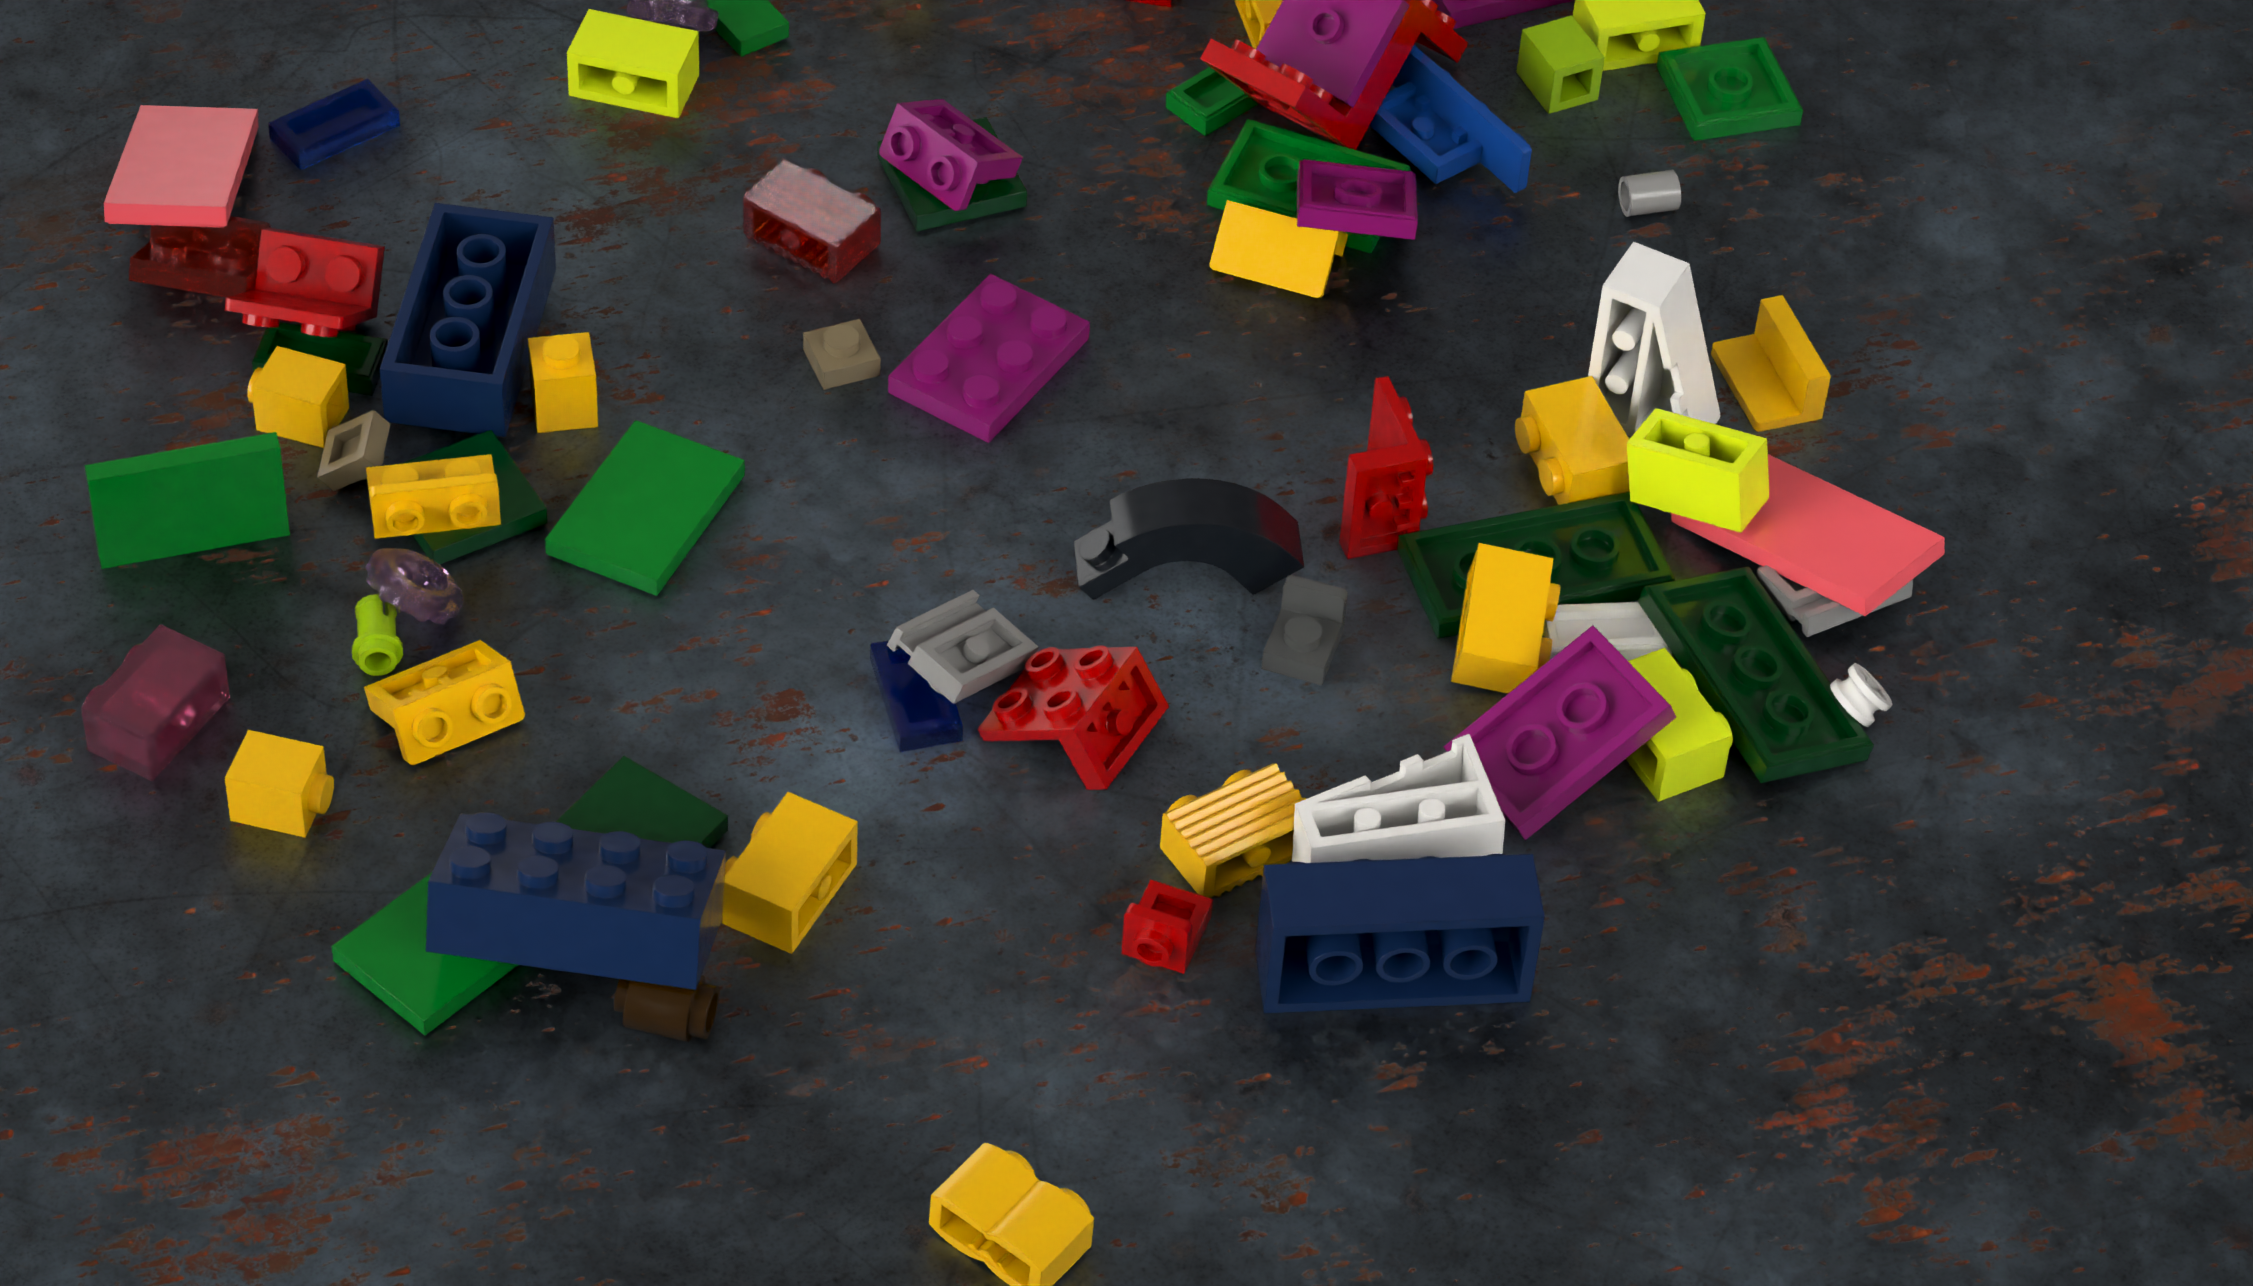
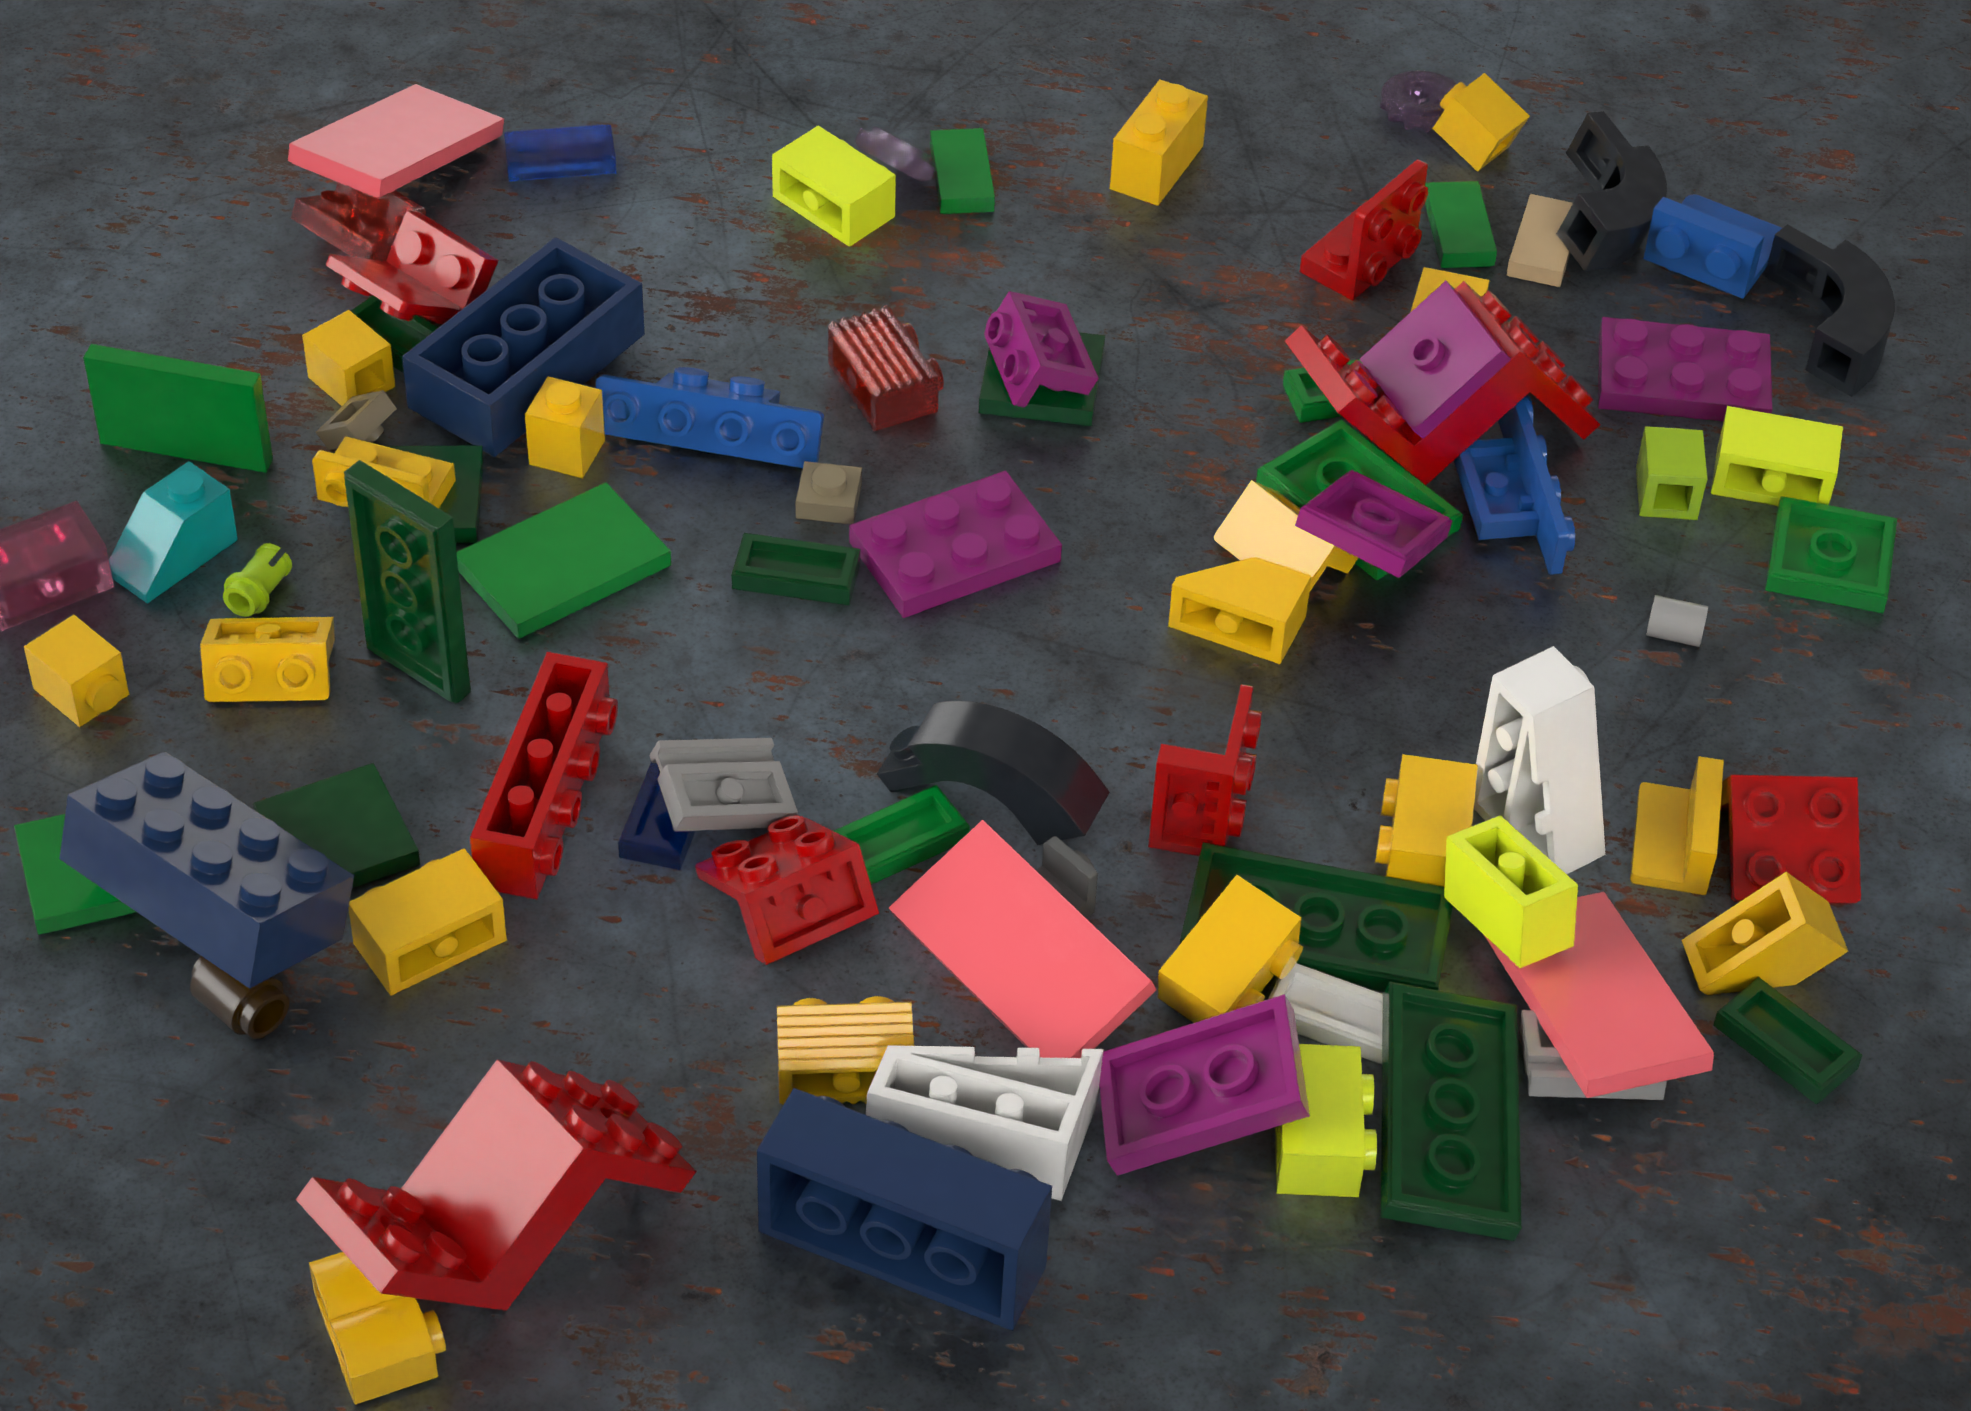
camera: 30 degrees right, 0 degrees up
gear [365,548,463,624] -> none
red bracket [1121,880,1213,974] -> none
white bush [1830,663,1893,727] -> none
none -> teal slope [105,461,238,604]
none -> red bracket [296,1059,697,1311]
none -> dark green tile [344,460,471,704]
none -> red brick [470,652,618,900]
none -> blue bracket [595,367,824,468]
none -> dark green tile [731,533,861,605]
none -> green tile [834,785,970,885]
none -> coral tile [888,820,1157,1058]
none -> yellow slope [1168,557,1311,664]
none -> yellow slope [1681,872,1849,995]
none -> dark green tile [1713,977,1863,1104]
none -> red bracket [1720,775,1861,905]

